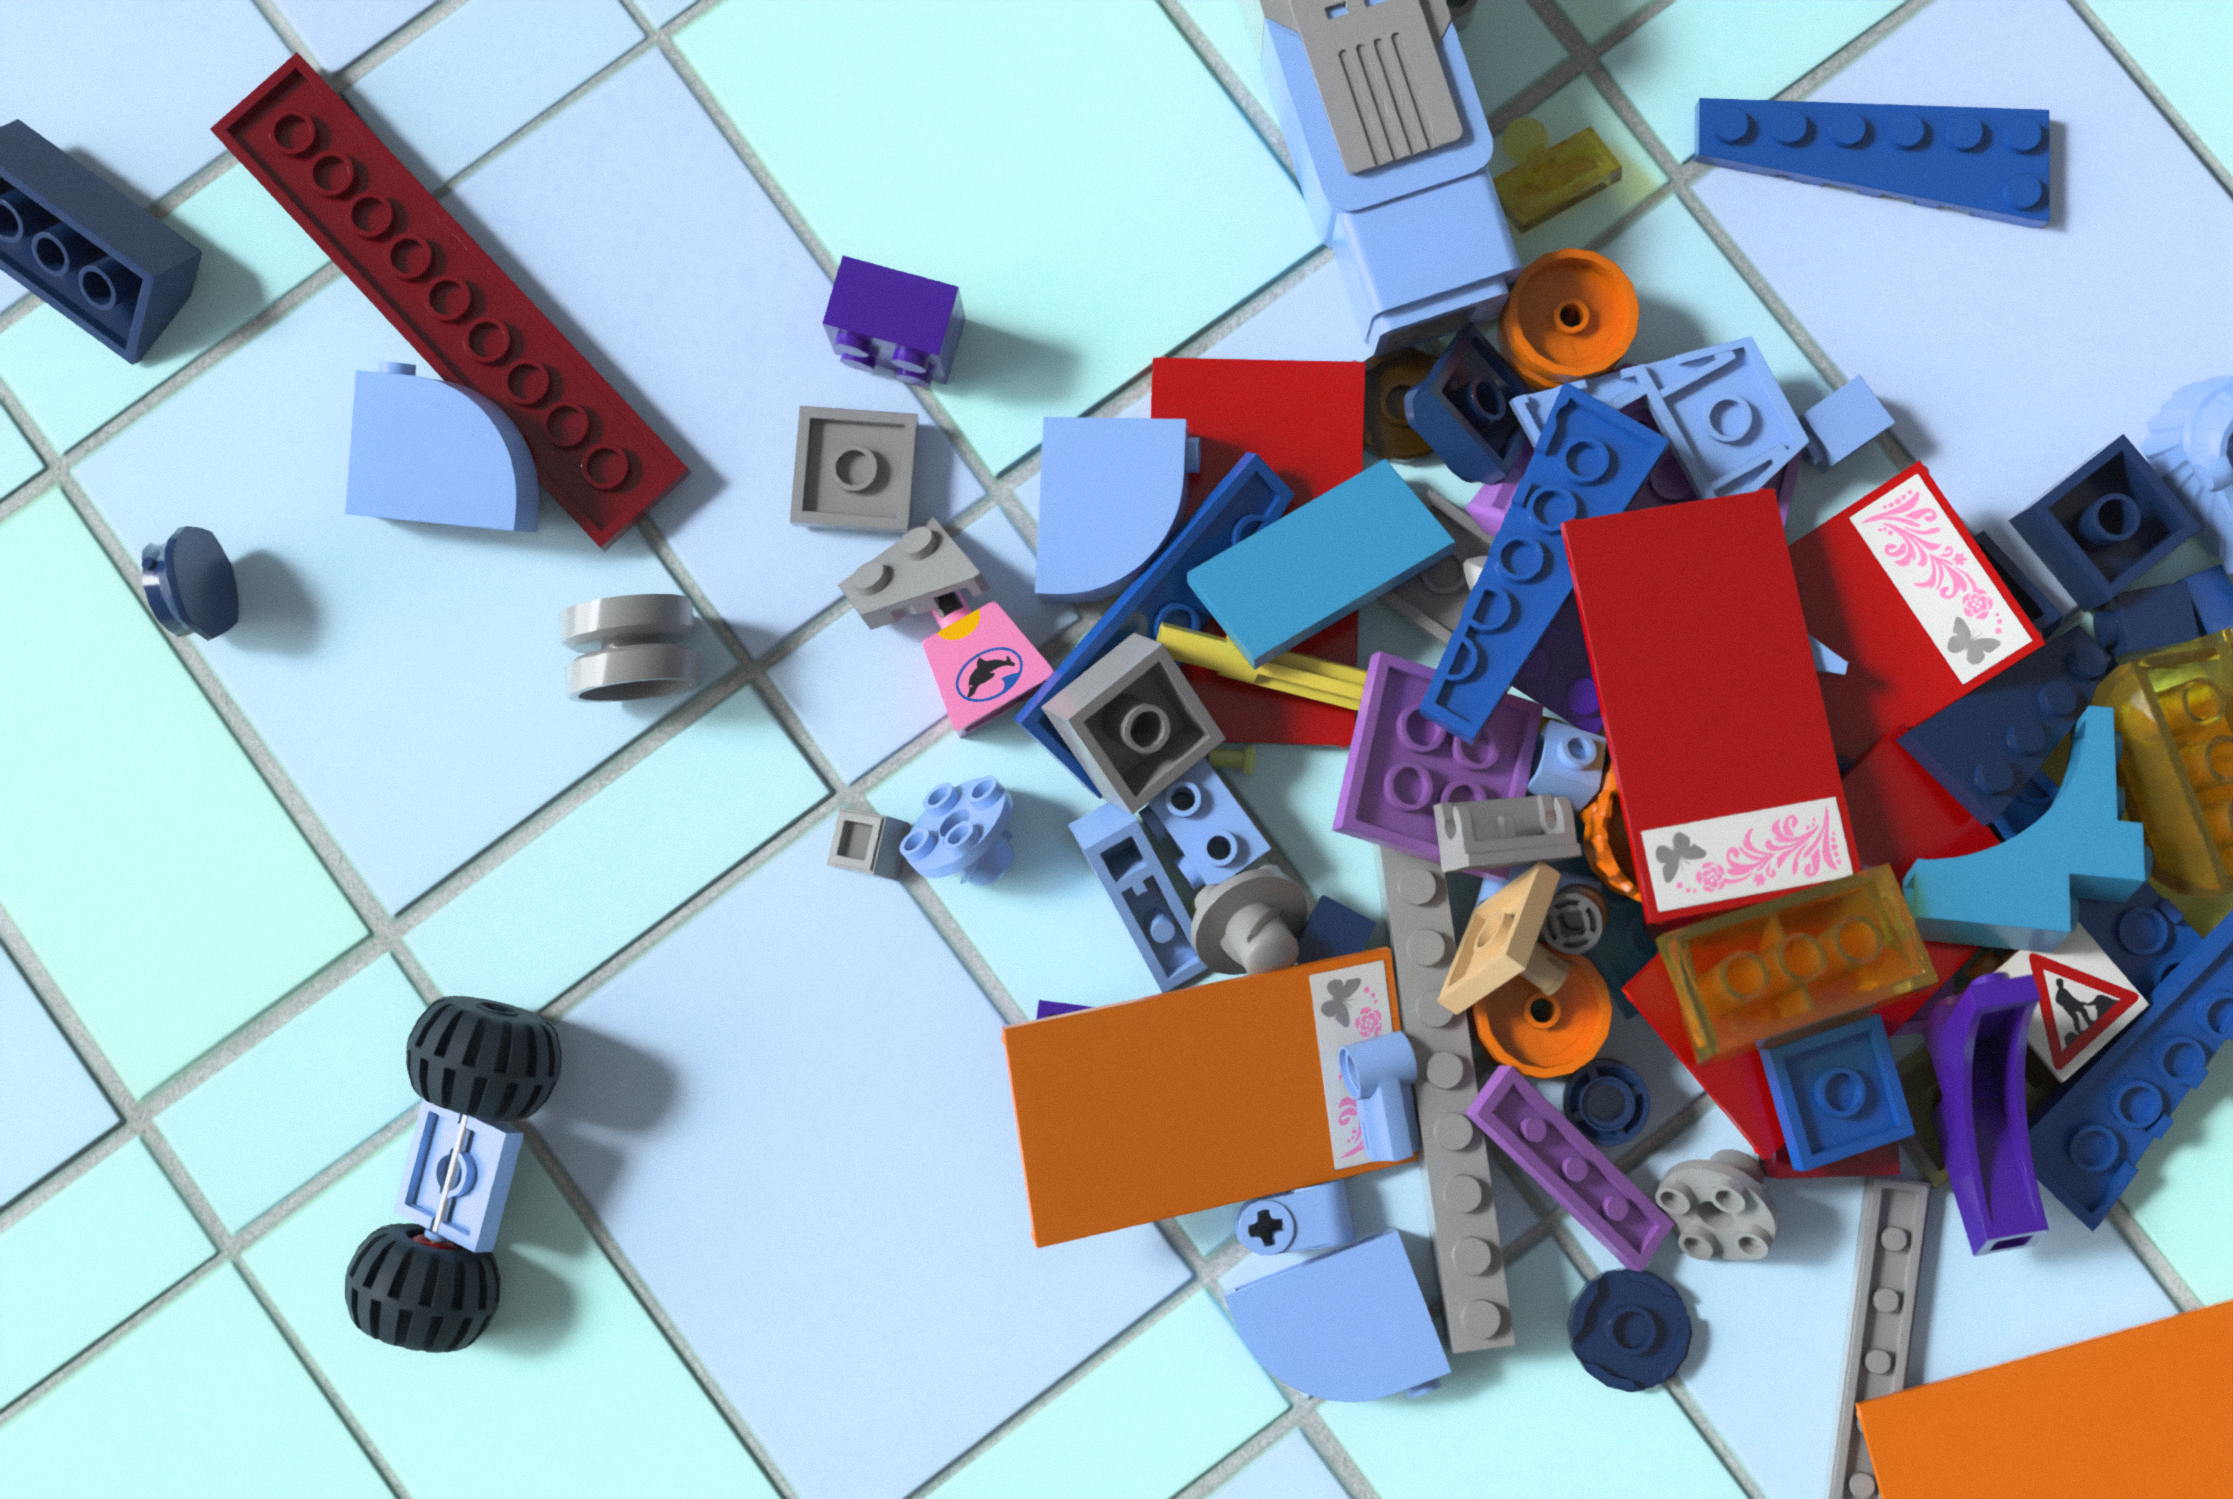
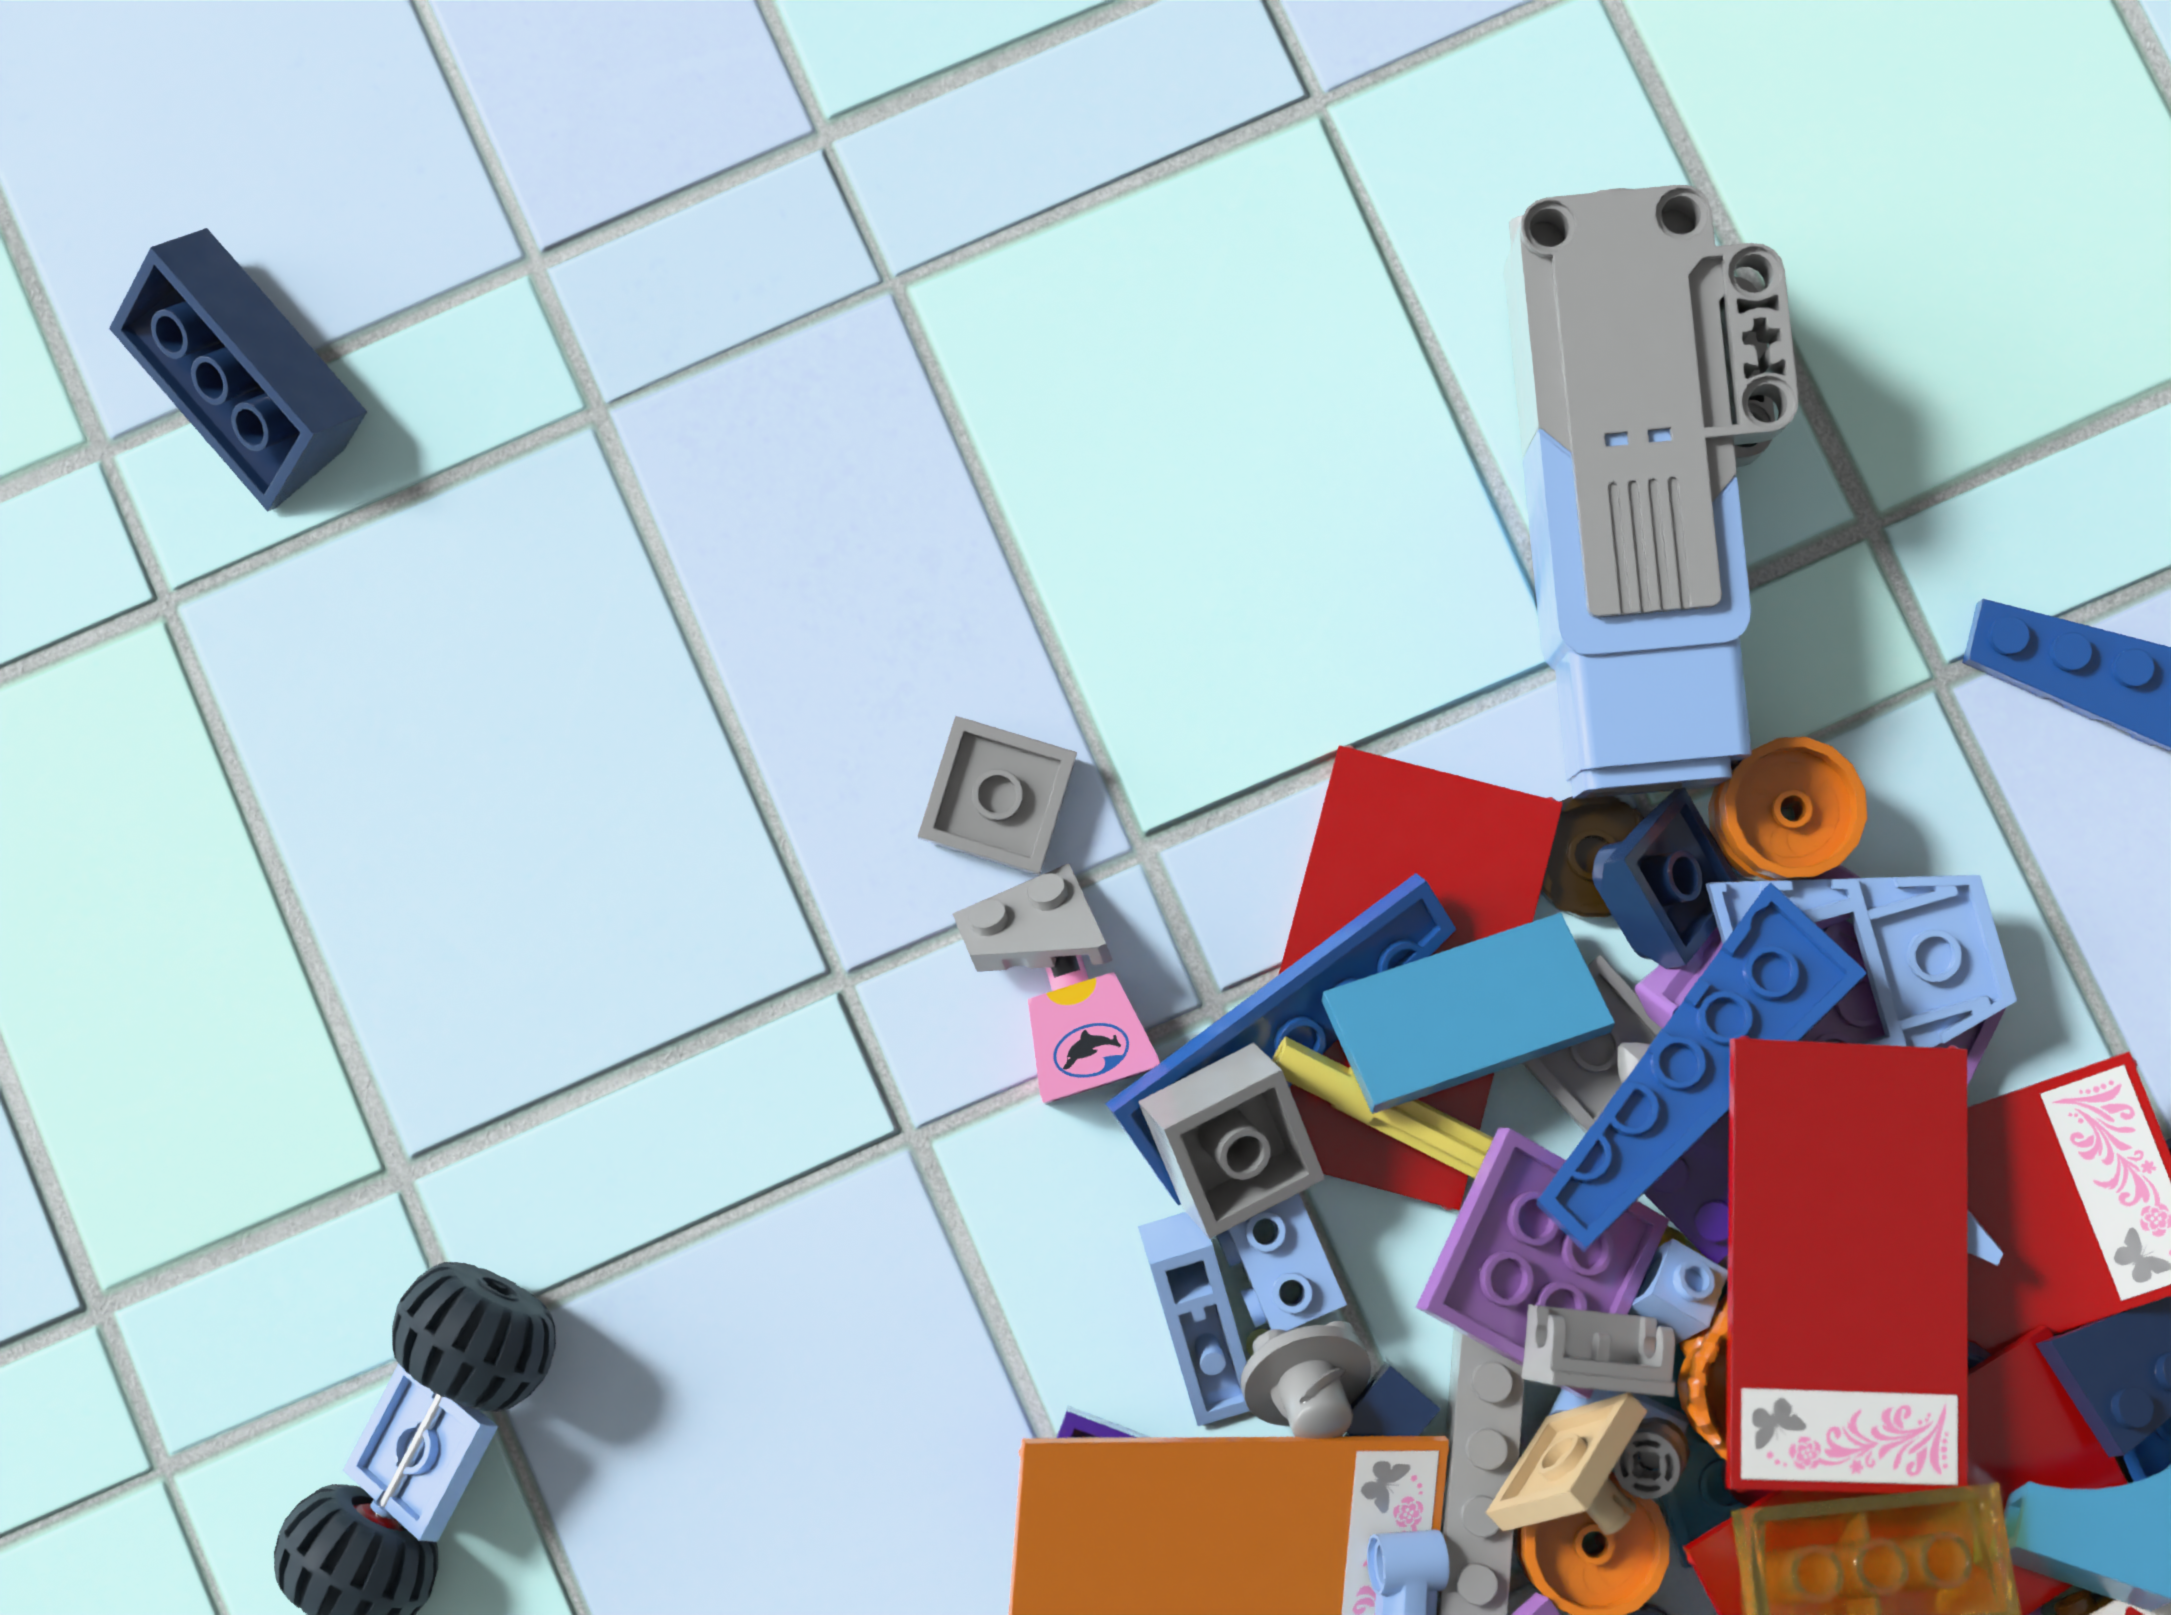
camera: 15 degrees right, 0 degrees up
dark blue hat [141,526,239,641] -> none
dark red plate [210,52,691,552] -> none
light blue brick [345,361,539,532] -> none
light grey wheel [558,593,702,703] -> none
dark purple piece [822,255,966,387] -> none
light grey slope [827,807,911,881] -> none
light blue plate [899,775,1014,886] -> none
light blue brick [1035,417,1201,604] -> none
yellowish green piece [1209,745,1256,775] -> none
clear yellow plate [1492,117,1622,235] -> none
light blue brick [1797,374,1895,475] -> none

